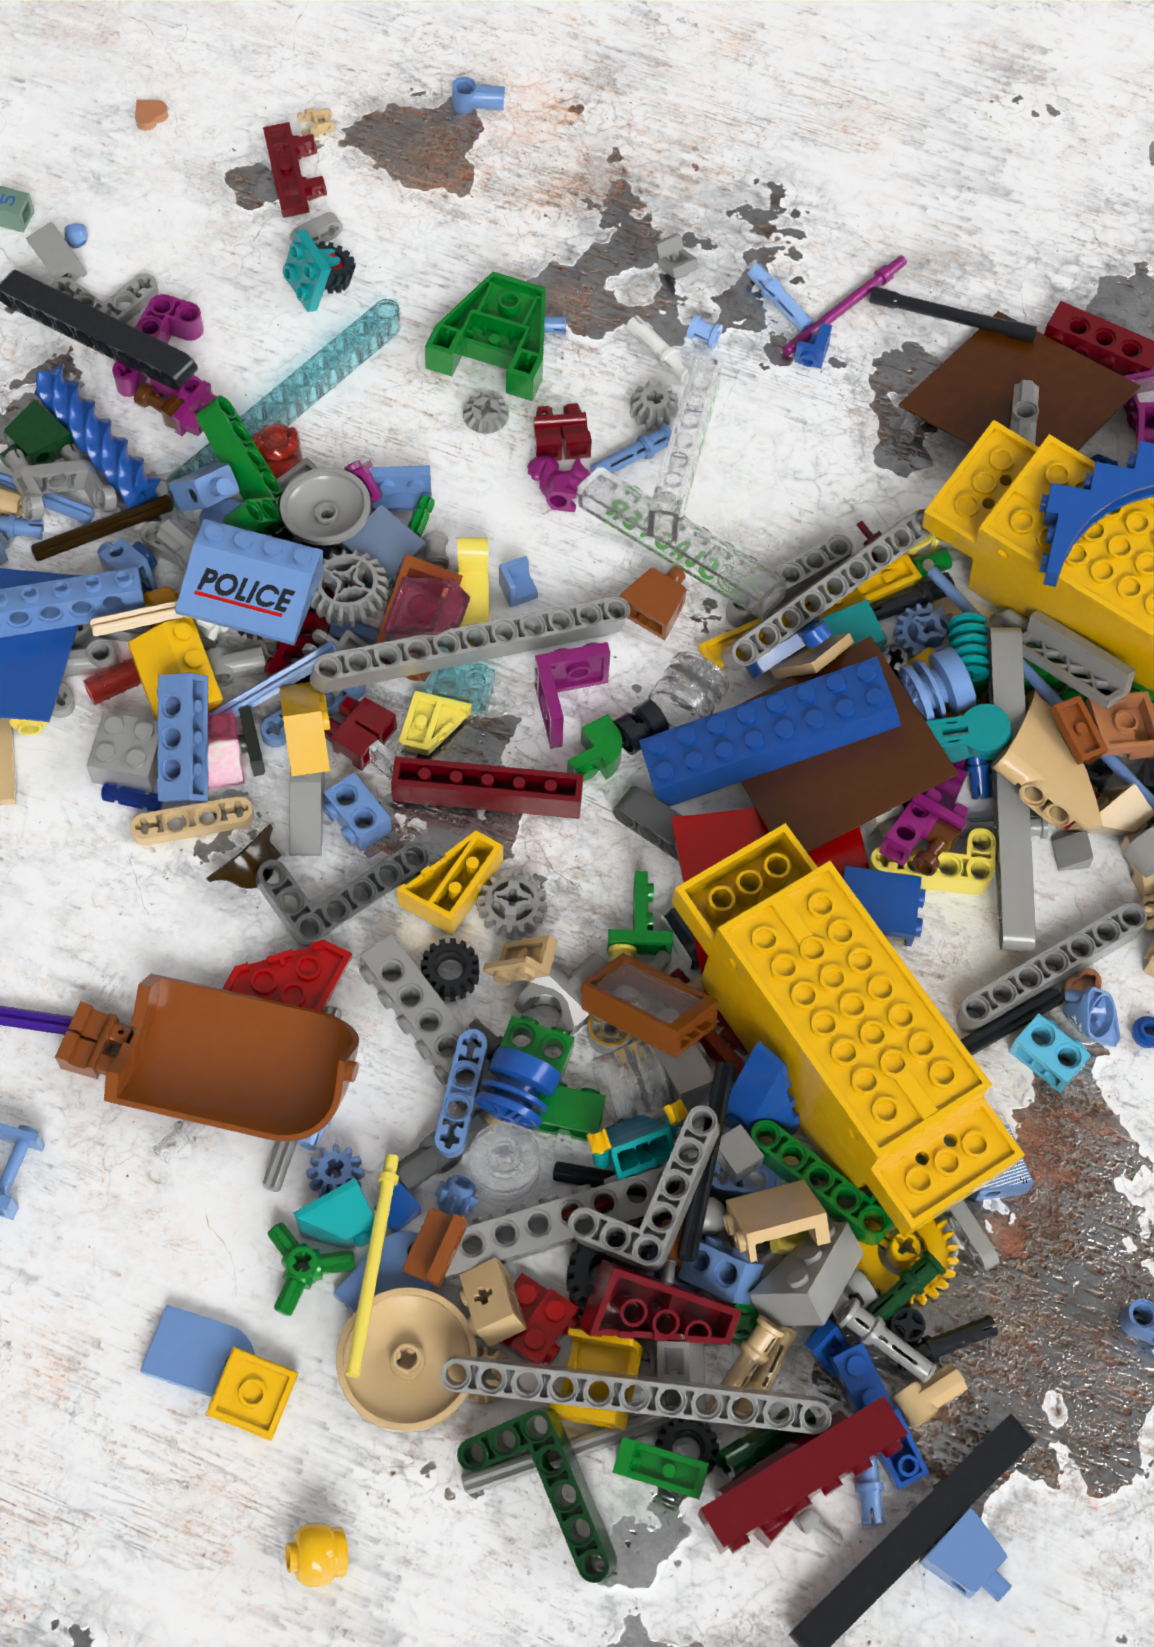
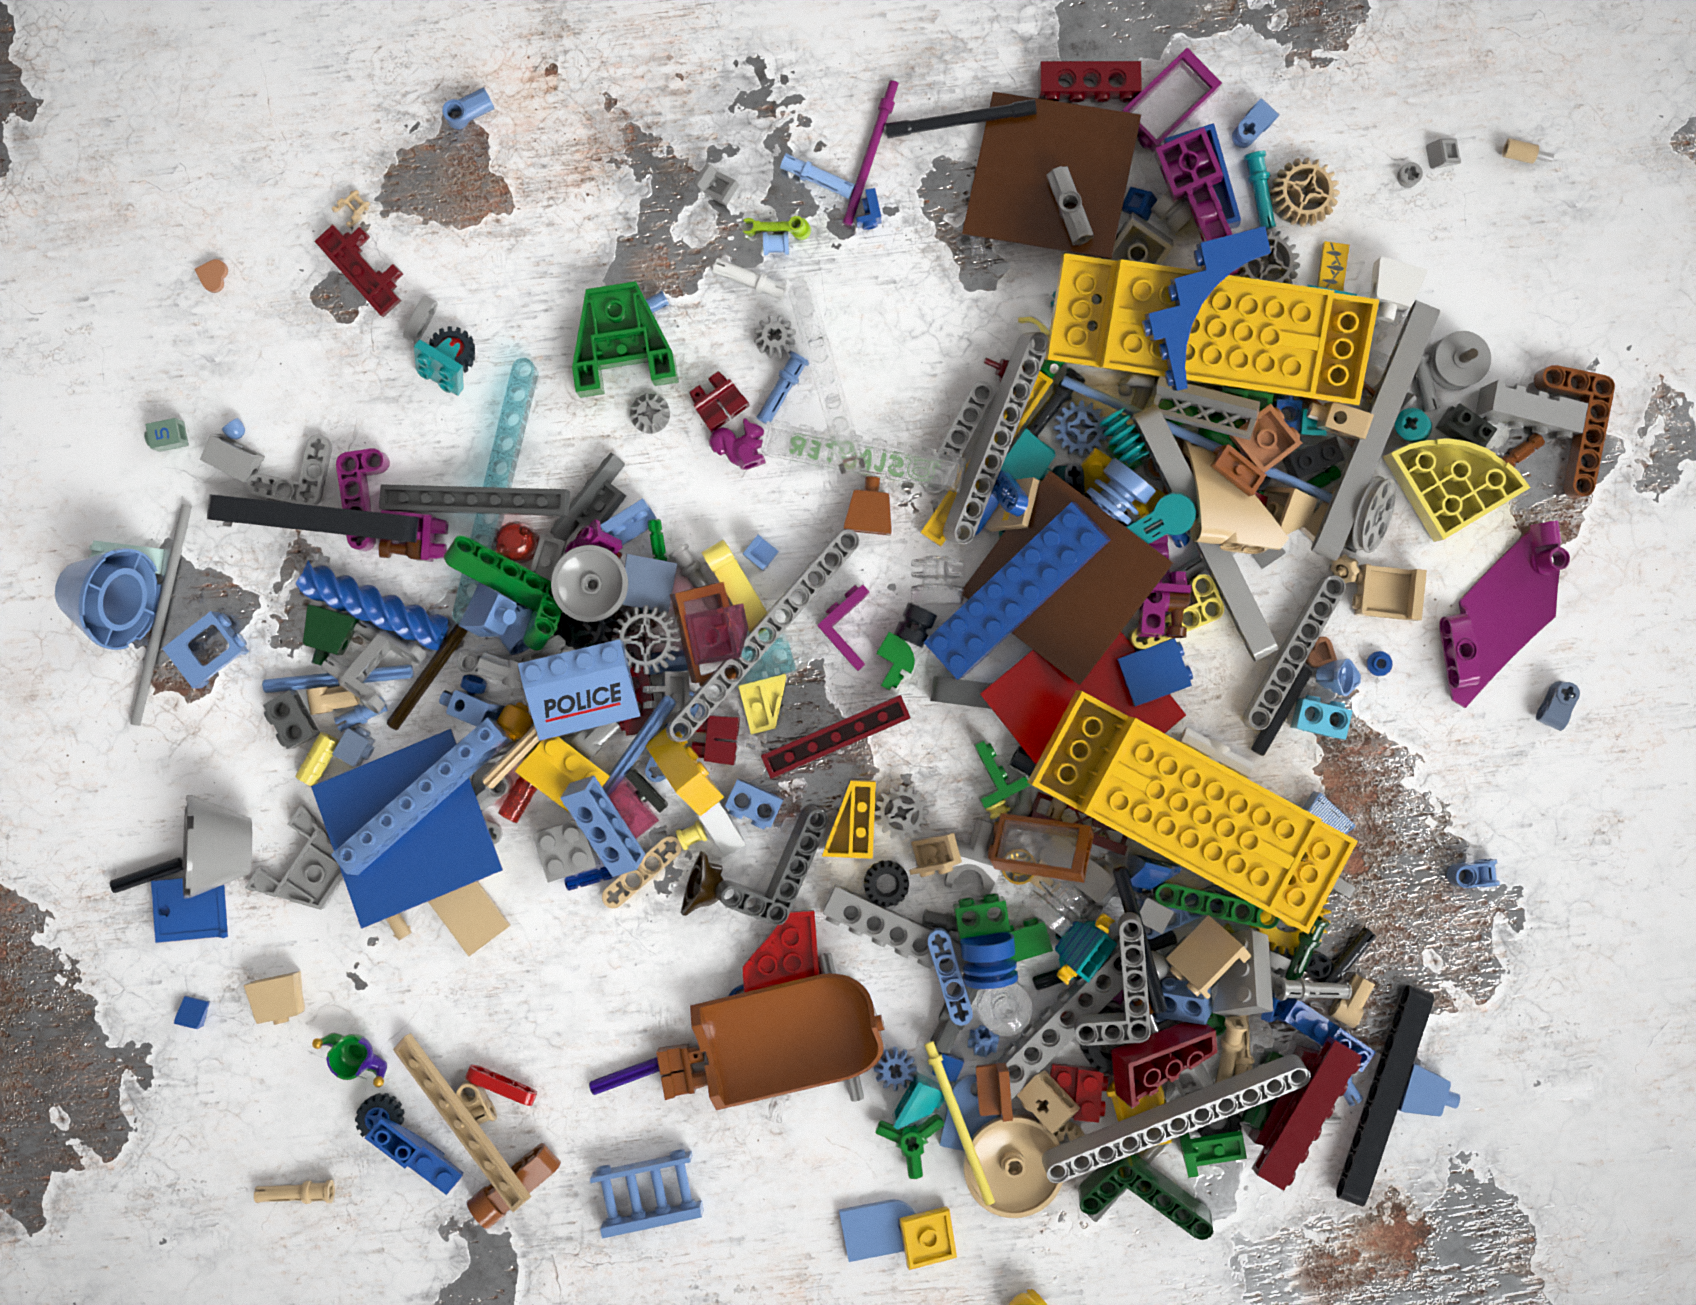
camera: 30 degrees left, 25 degrees up
none -> dark grey plate [379,484,570,516]
none -> dark grey bracket [550,452,626,541]
none -> light yellow bush [675,820,708,850]
none -> lime brick [743,216,811,240]

